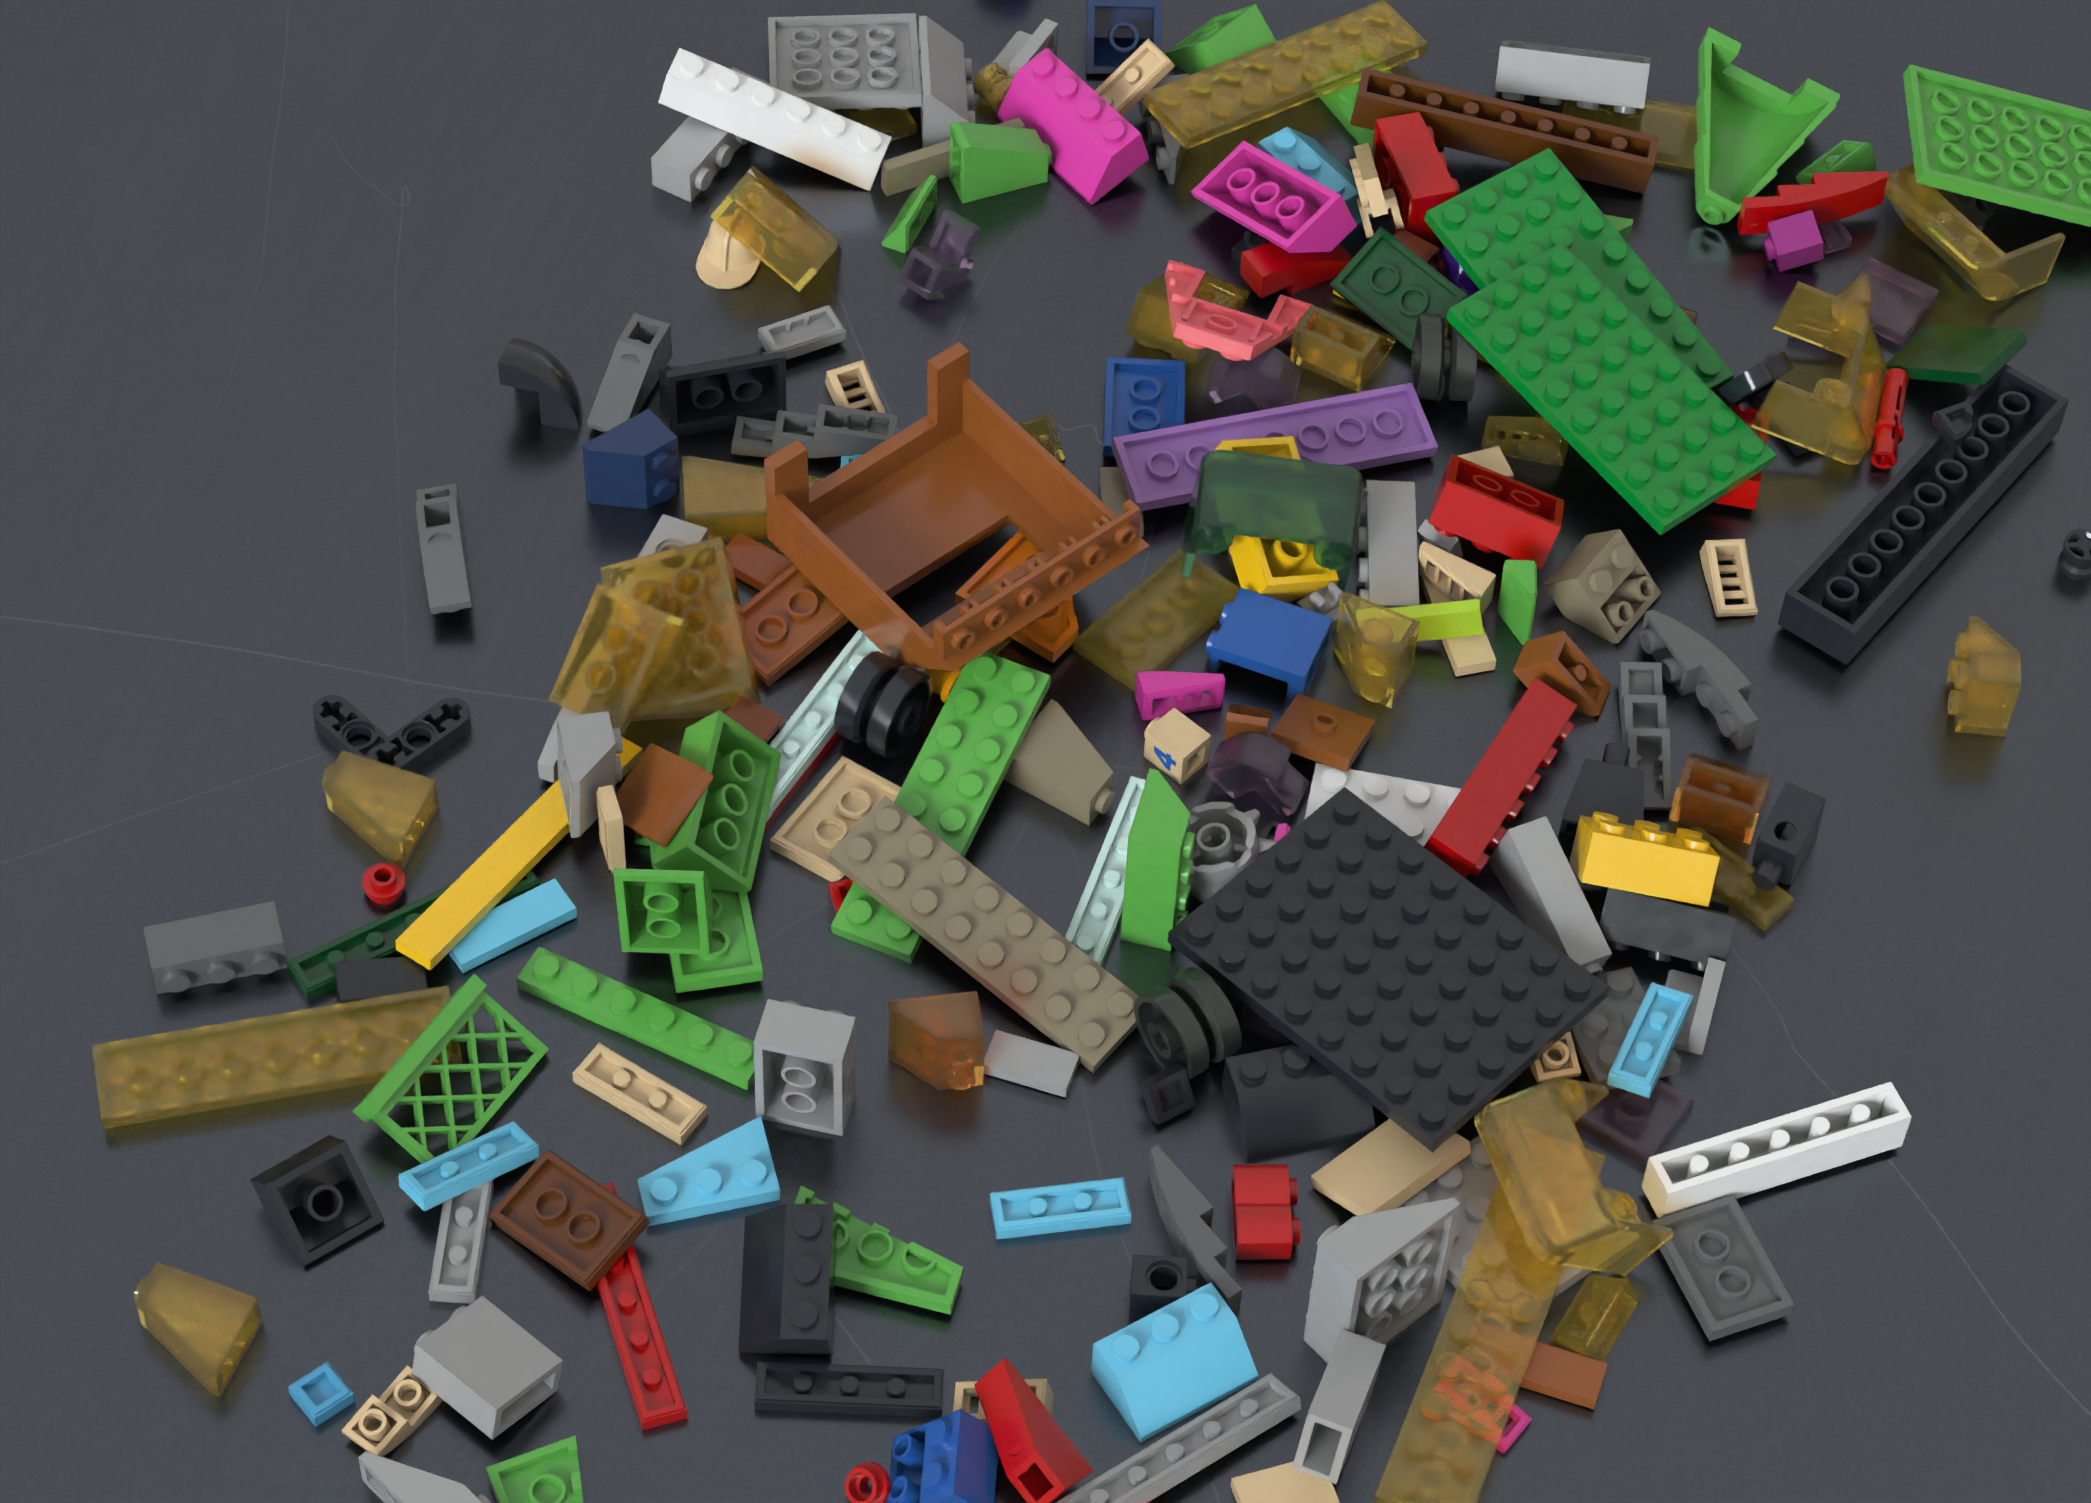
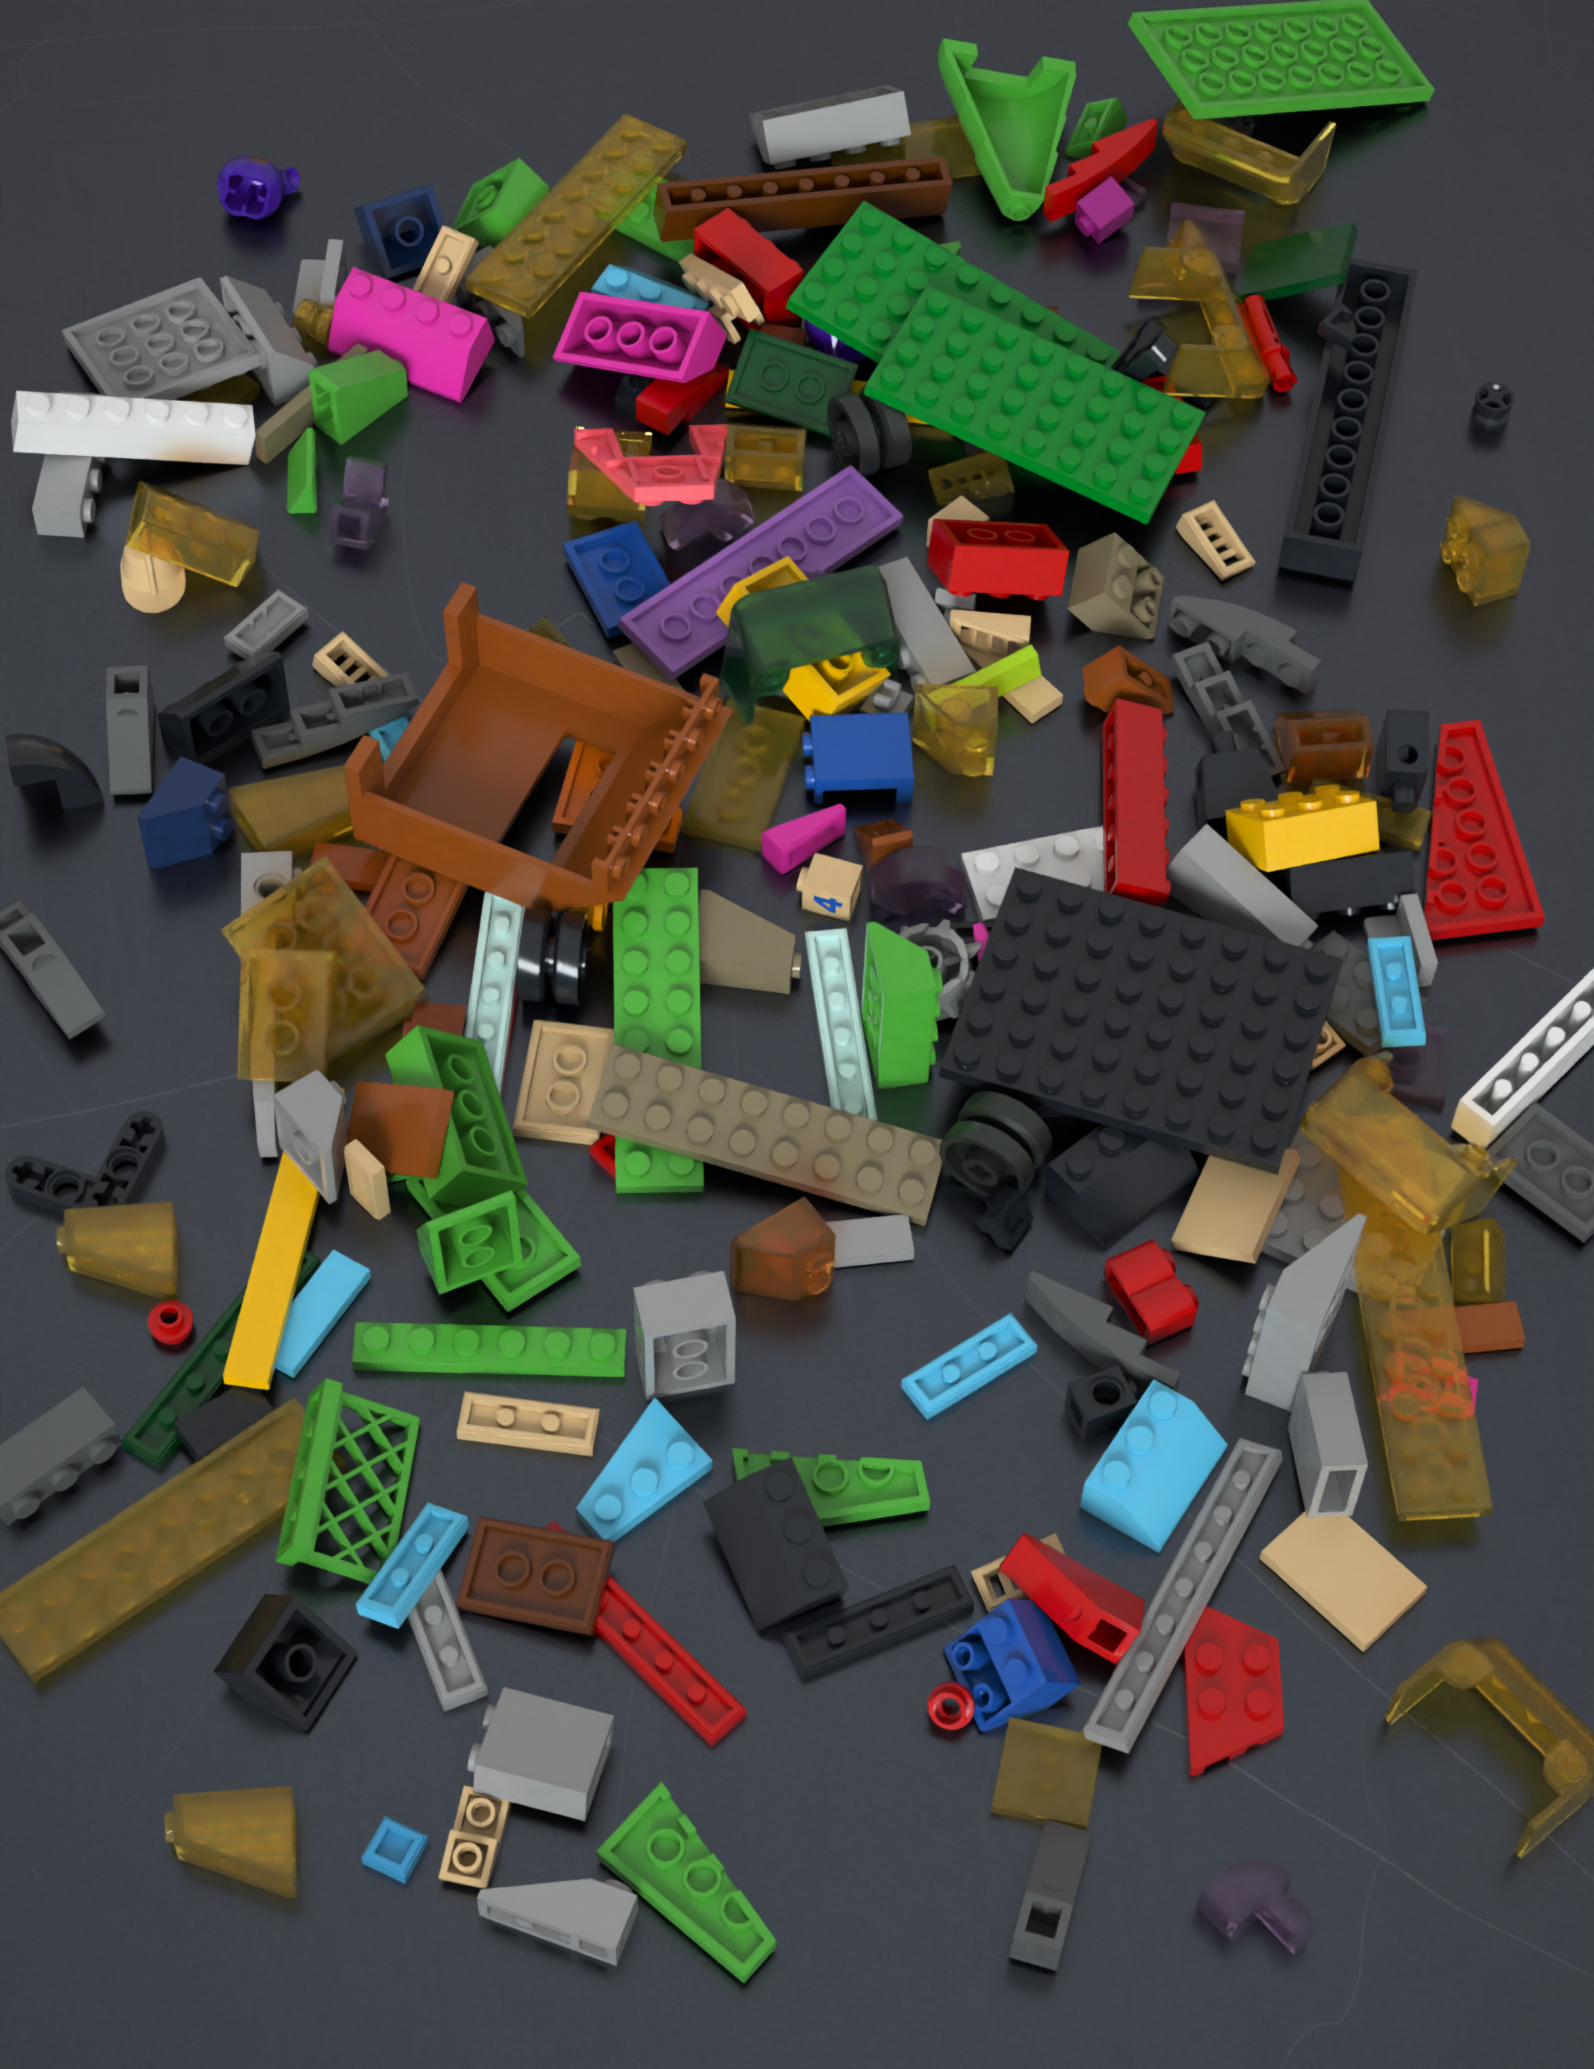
camera: 25 degrees left, 5 degrees up
dark orange plate [1269,693,1376,772] -> none
bright green slope [1497,560,1537,644] -> none
none -> red wing [1423,719,1545,941]

